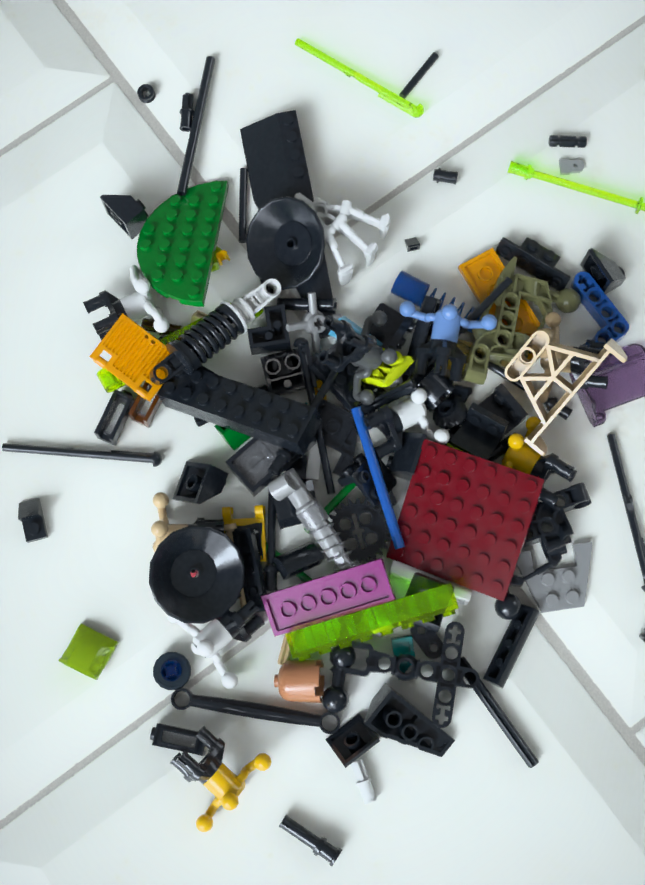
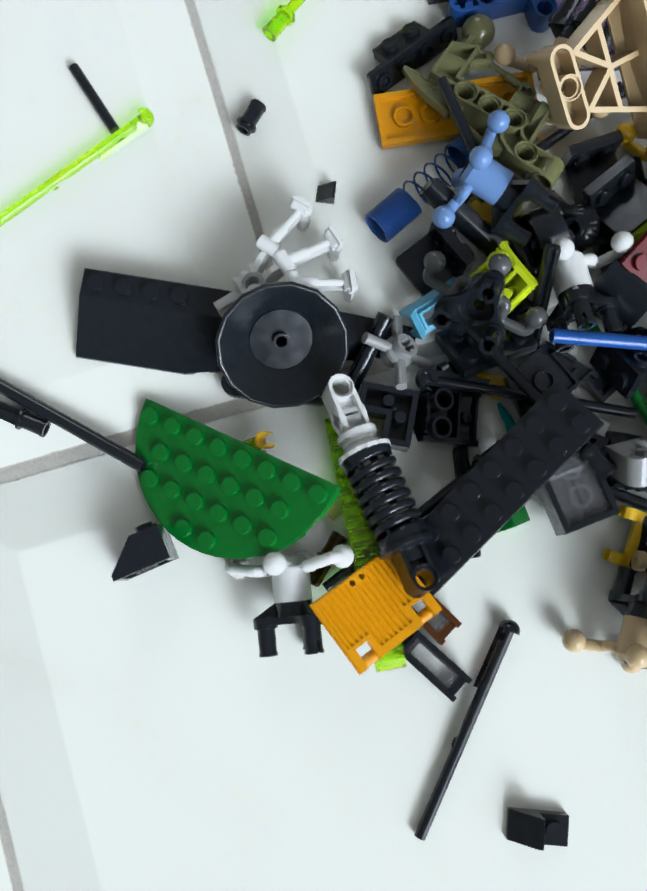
camera: 75 degrees left, 5 degrees up
black slope [172,461,229,505] -> none
black bar [239,168,248,243] -> none

